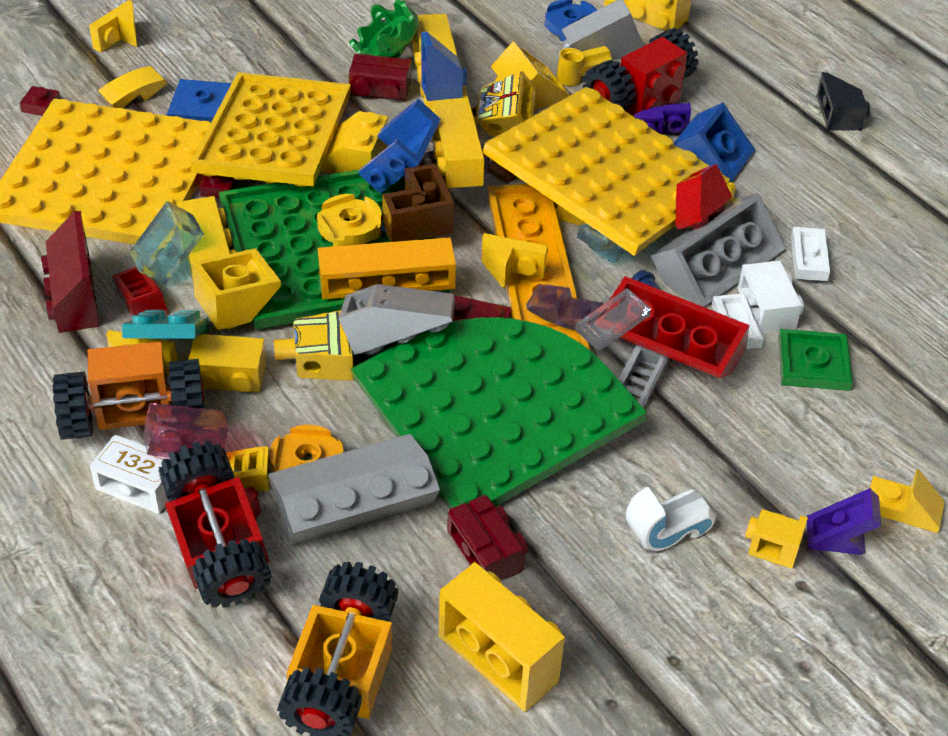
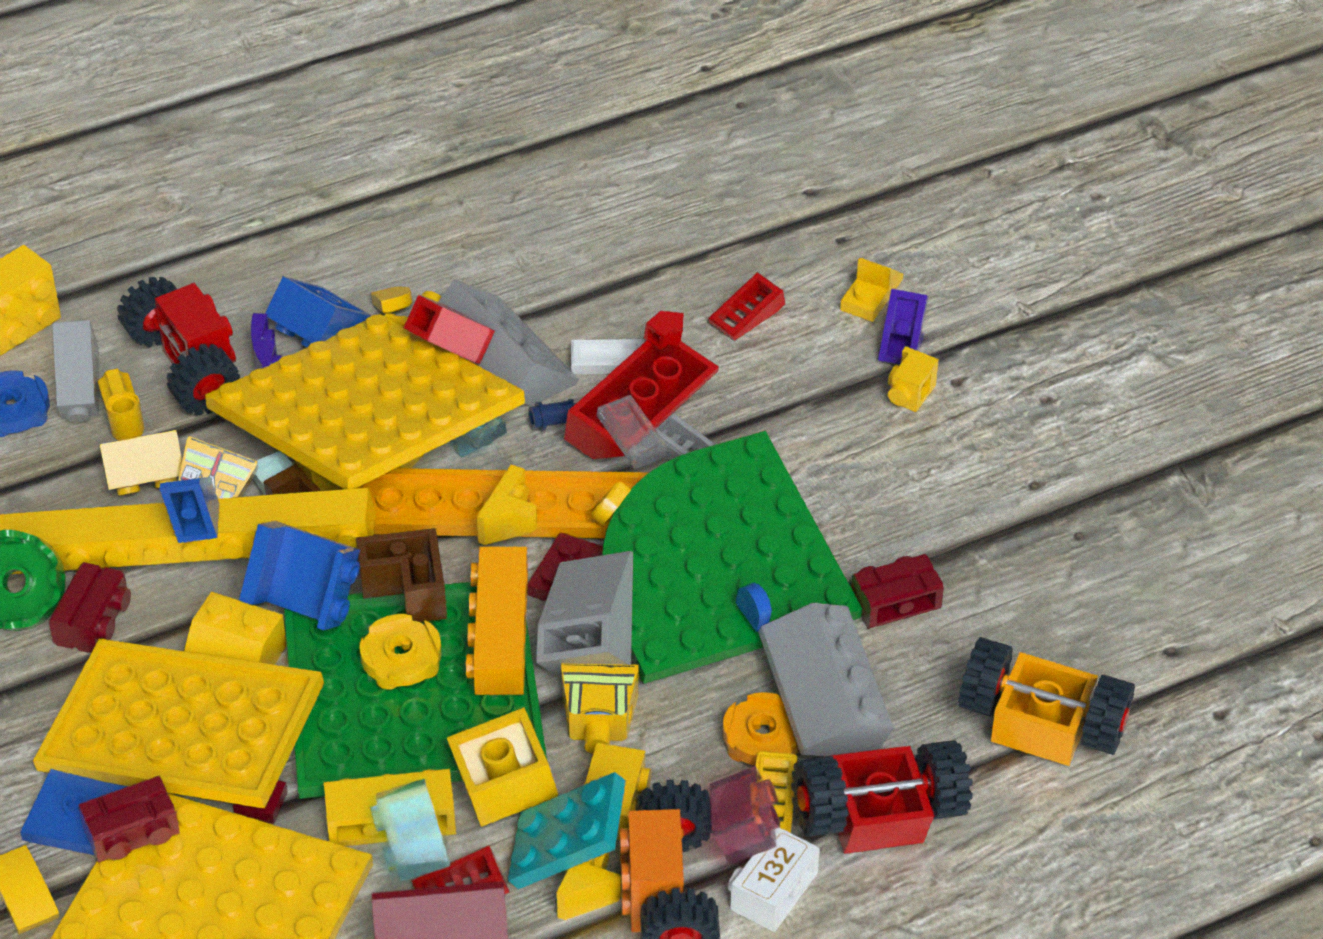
camera: 80 degrees left, 0 degrees up
yellow brick [438,562,565,712] -> none
slope [526,284,604,334] -> none
white animal [626,487,716,551] -> none
white brick [738,261,804,334] -> none
green tile [778,329,853,391] -> none
white plate [791,227,830,281] -> none
black slope [816,72,870,131] -> none
none -> dark red brick [78,775,180,863]
none -> yellow tile [371,286,413,314]
none -> yellow tile [591,481,631,525]
none -> red piece [644,311,684,350]
none -> red slope [708,272,786,341]
none -> blue tile [735,582,772,632]

